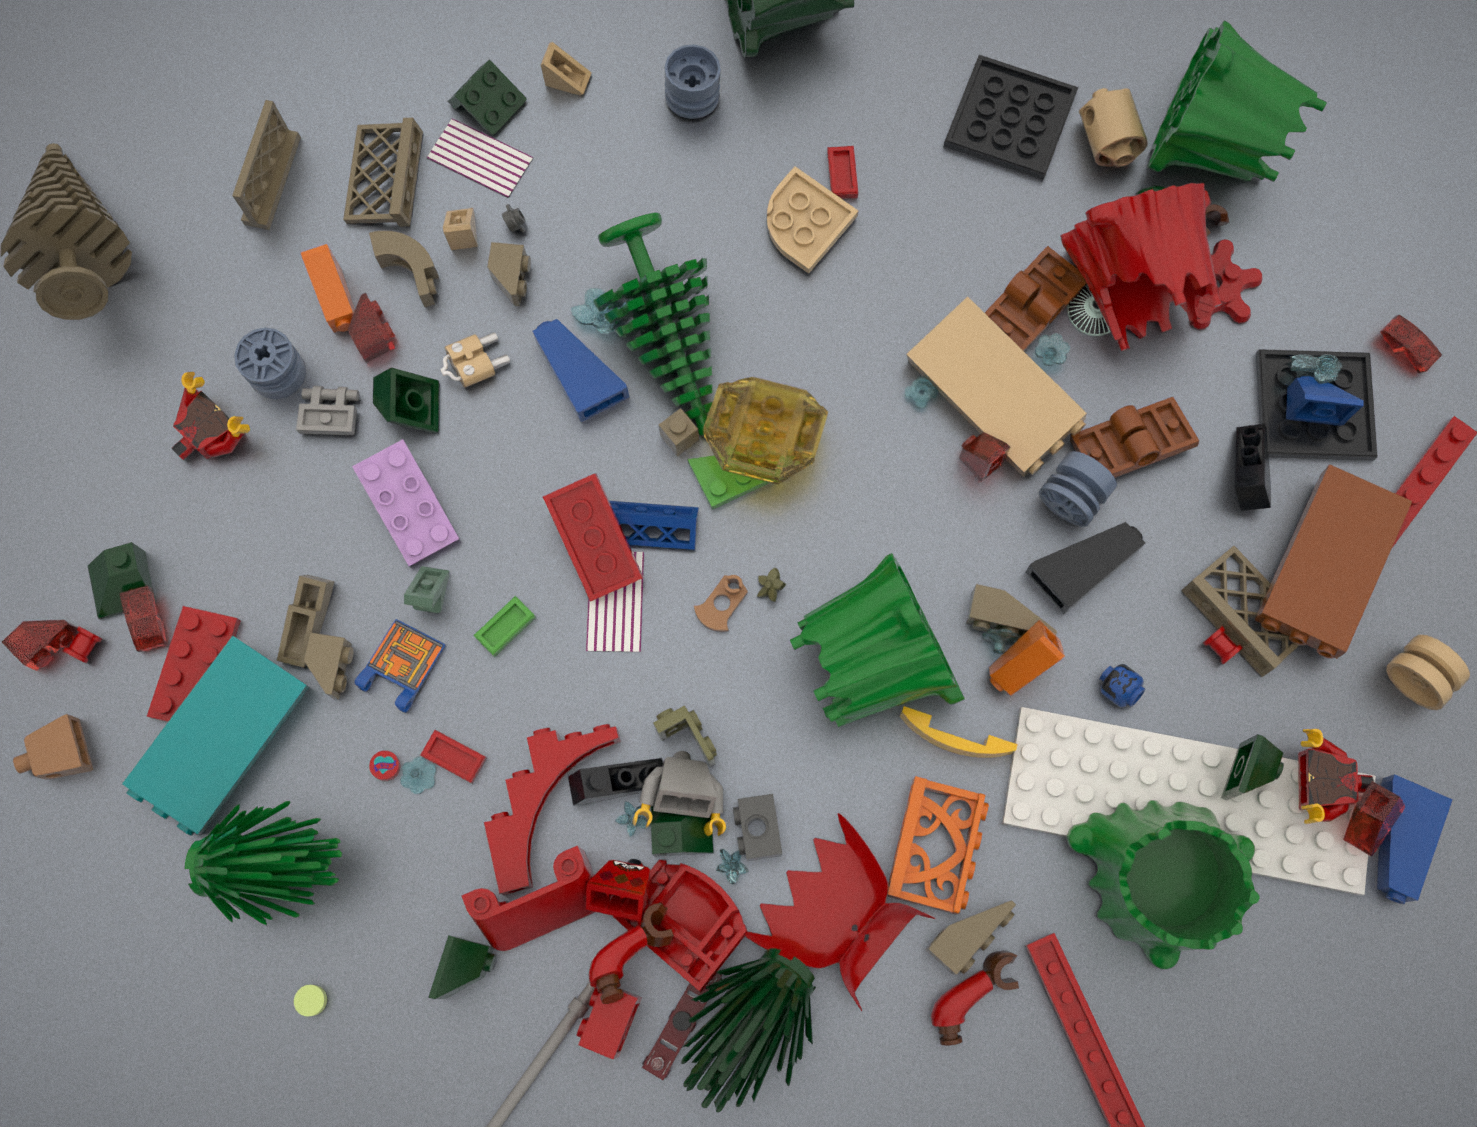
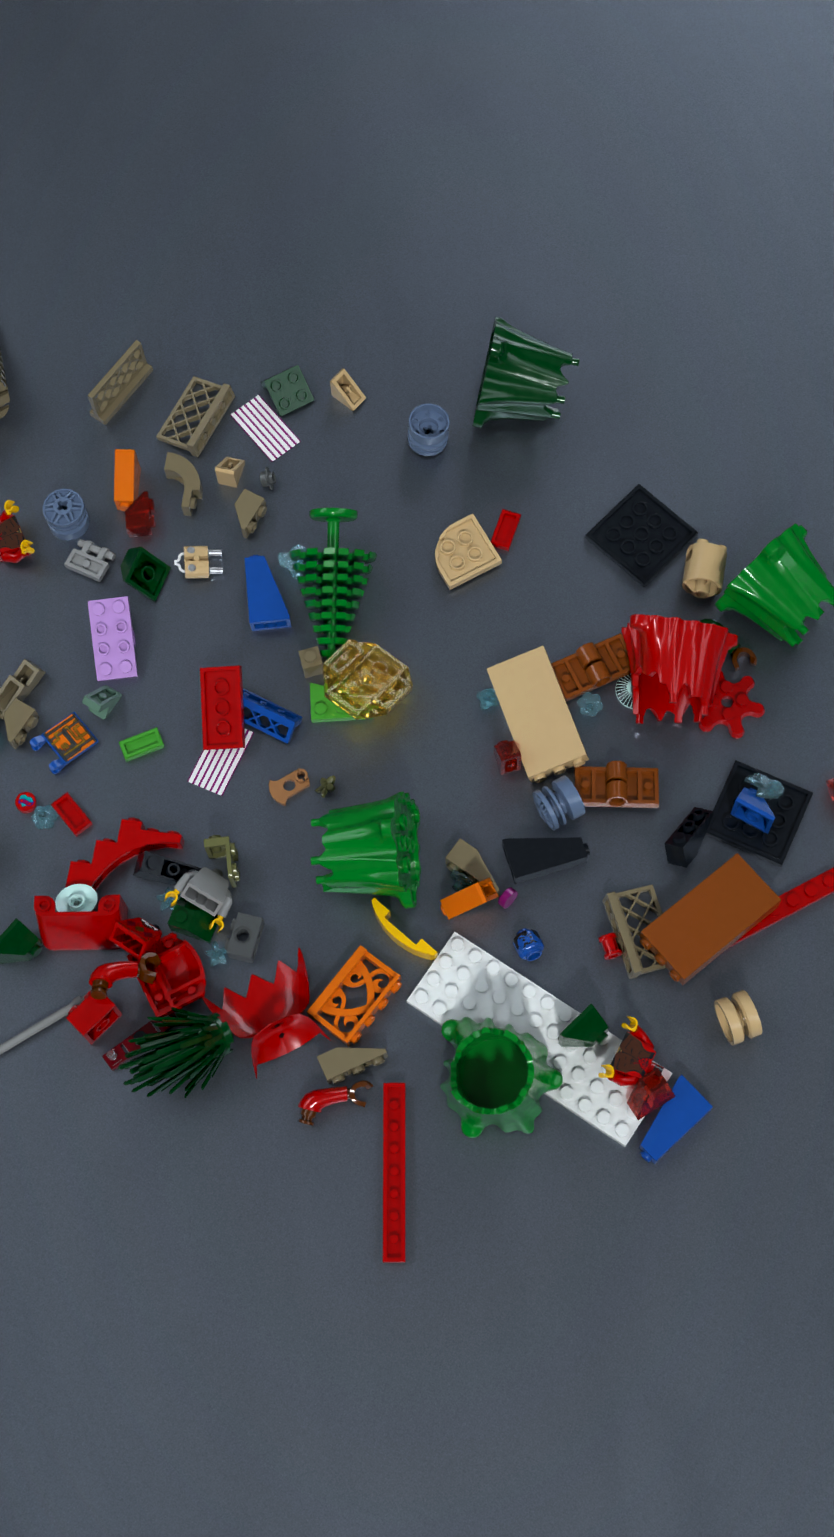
camera: 25 degrees right, 5 degrees down
none -> light aqua dish [55,884,98,912]
none -> magenta tile [498,887,518,909]

